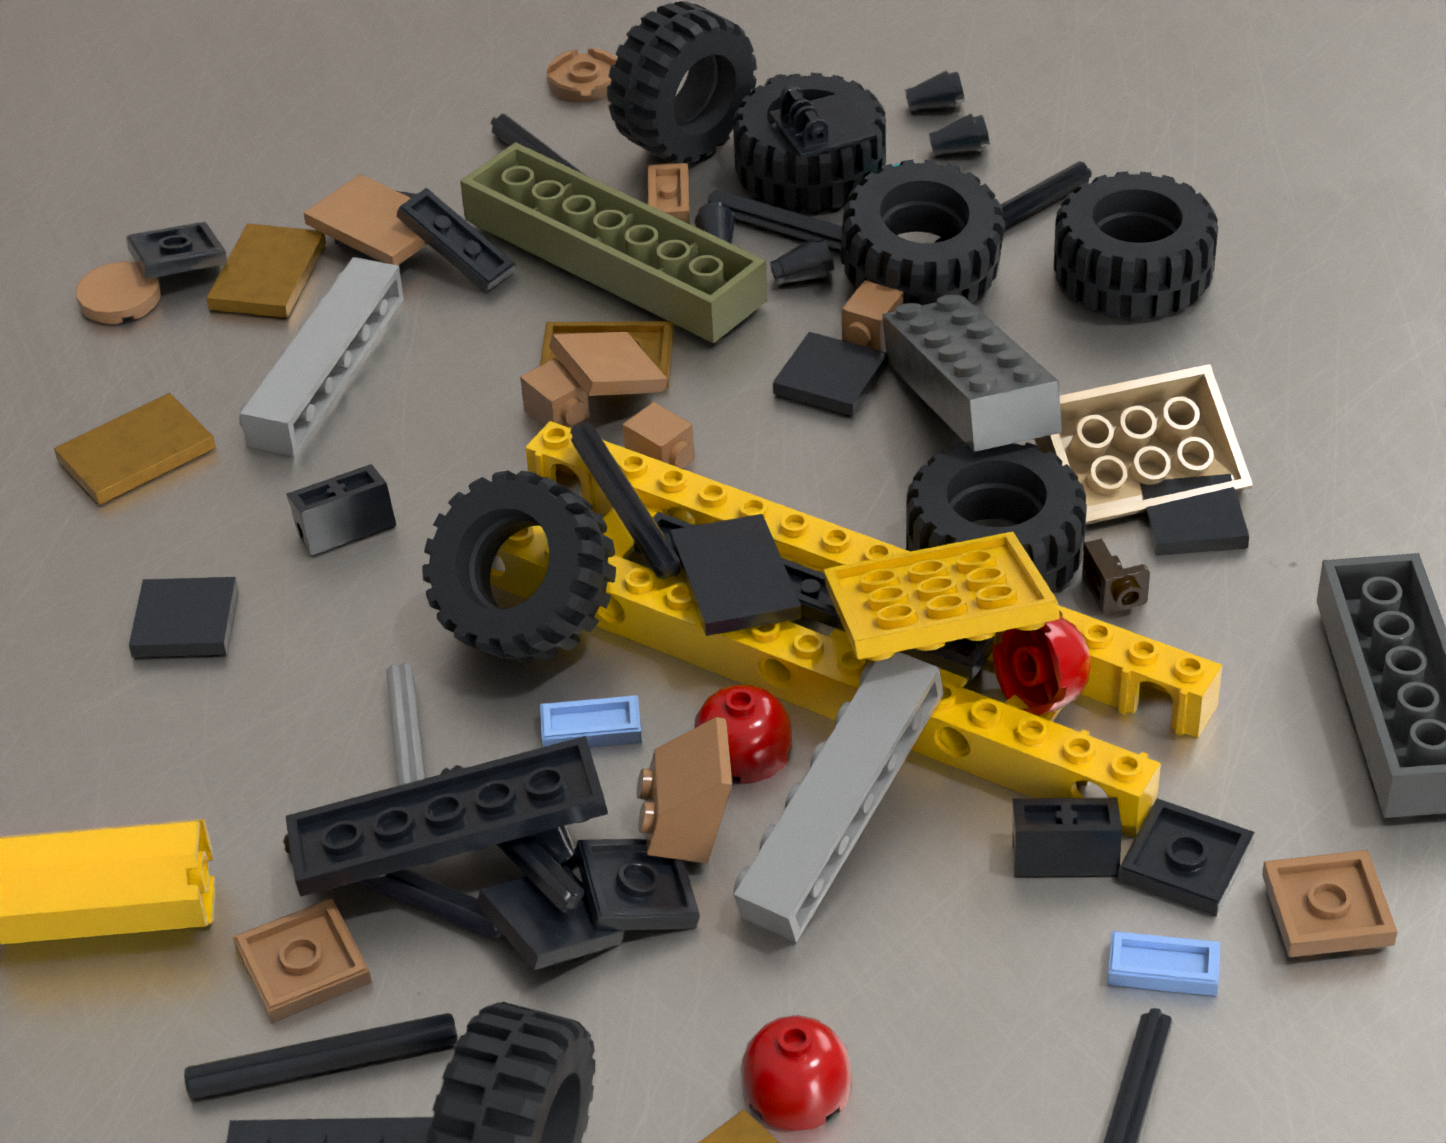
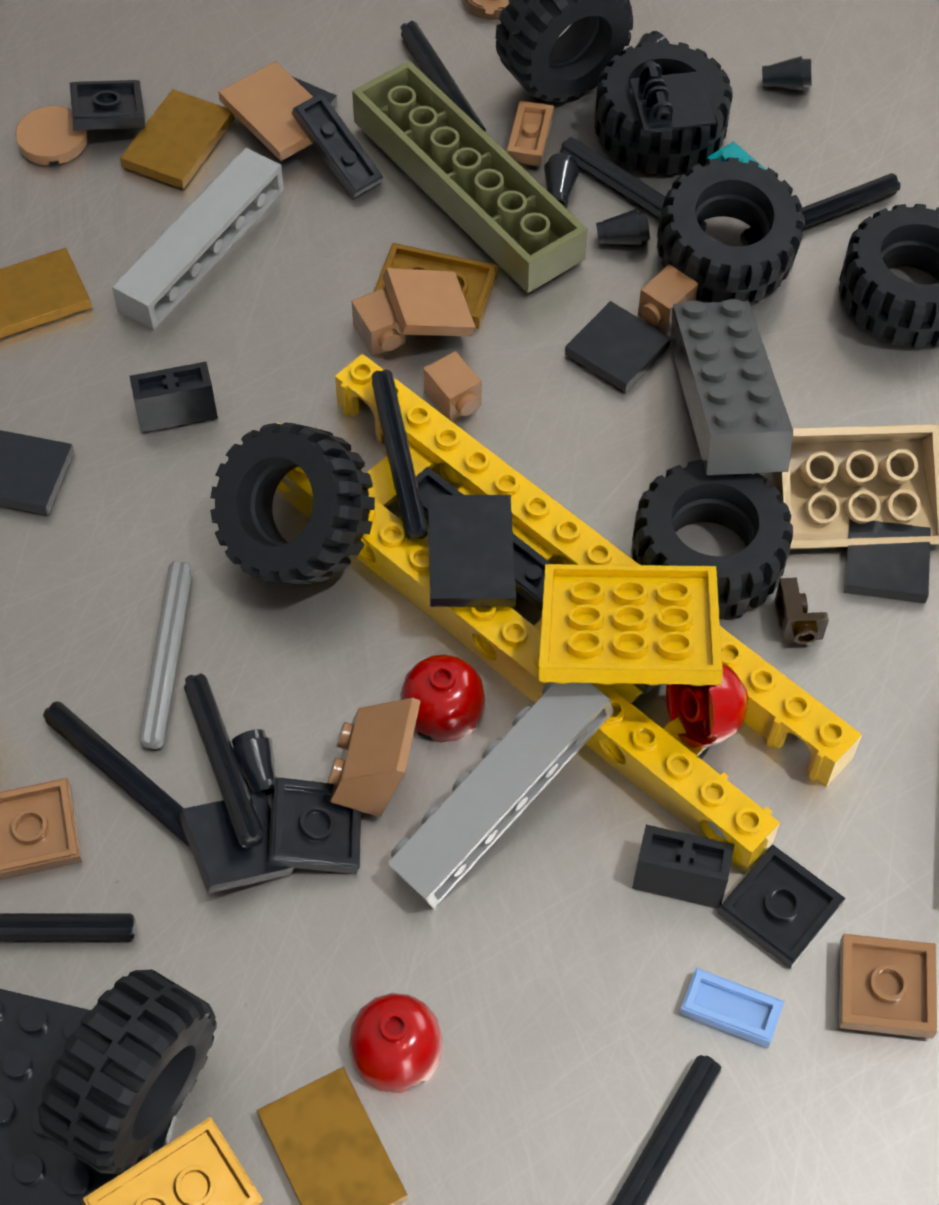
camera: 10 degrees right, 15 degrees up
black plate [285,736,608,897] -> none
light blue tile [540,695,642,747] -> none
black cone [929,114,990,156] -> none

